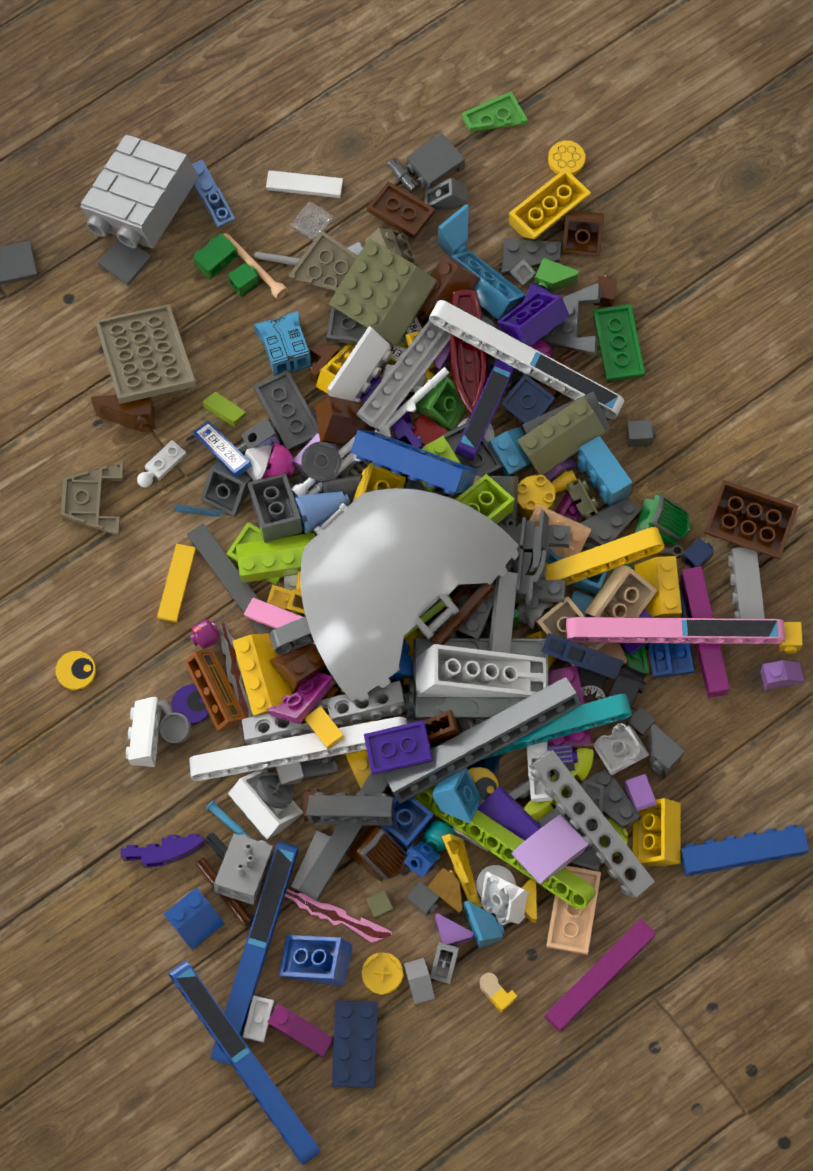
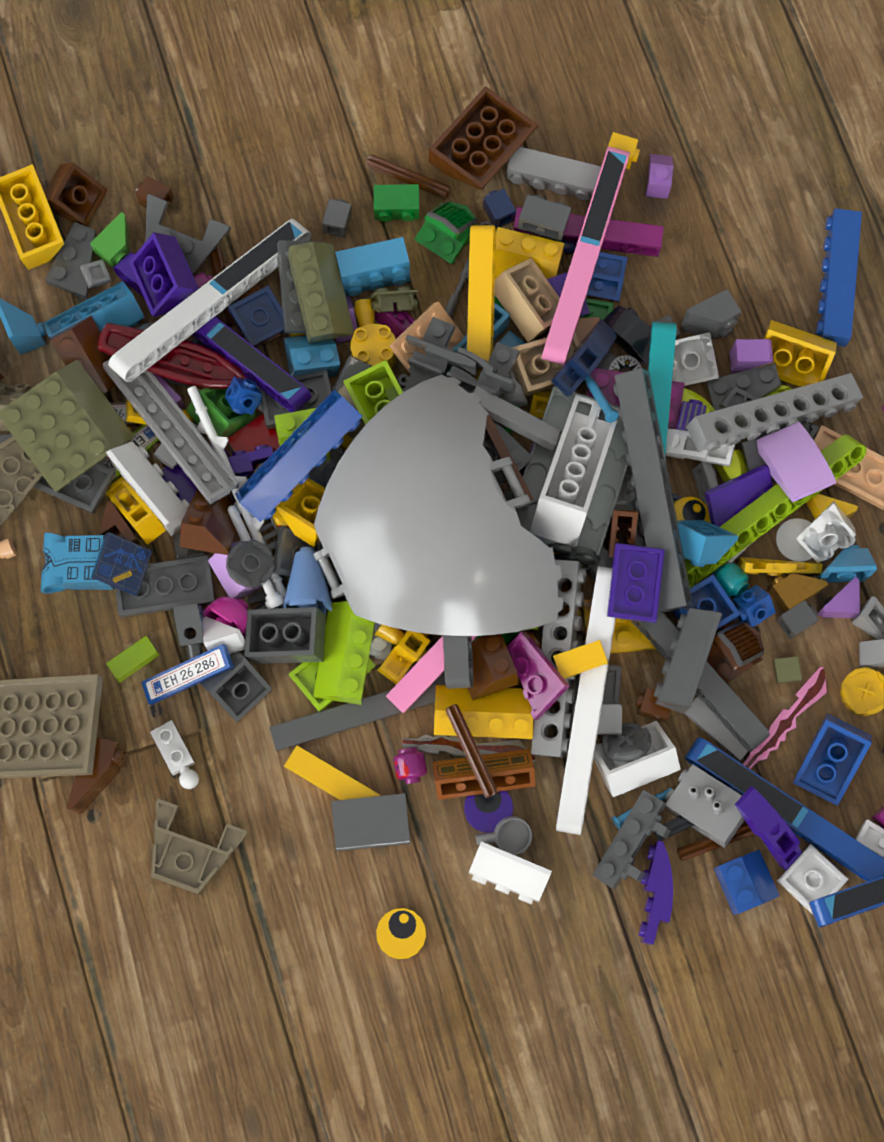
camera: 75 degrees left, 5 degrees up
dark azure piece [169,504,227,516] -> none
dark grey wing [580,498,642,546] -> none
green plate [593,304,645,382] -> none
none -> dark blue tile [91,532,152,596]
none -> blue brick [225,377,262,415]
none -> dark grey piece [331,793,410,852]
none -> reddish brown axle [367,155,450,199]
none -> green brick [374,184,419,222]
none -> reddish brown axle [446,704,497,798]
none -> dark grey brick [518,194,571,242]
none -> dark azure piece [584,375,619,423]
none -> dark grey hinge [592,790,672,889]
none -> dark purple slope [734,786,803,871]
none -> white tile [777,844,848,914]

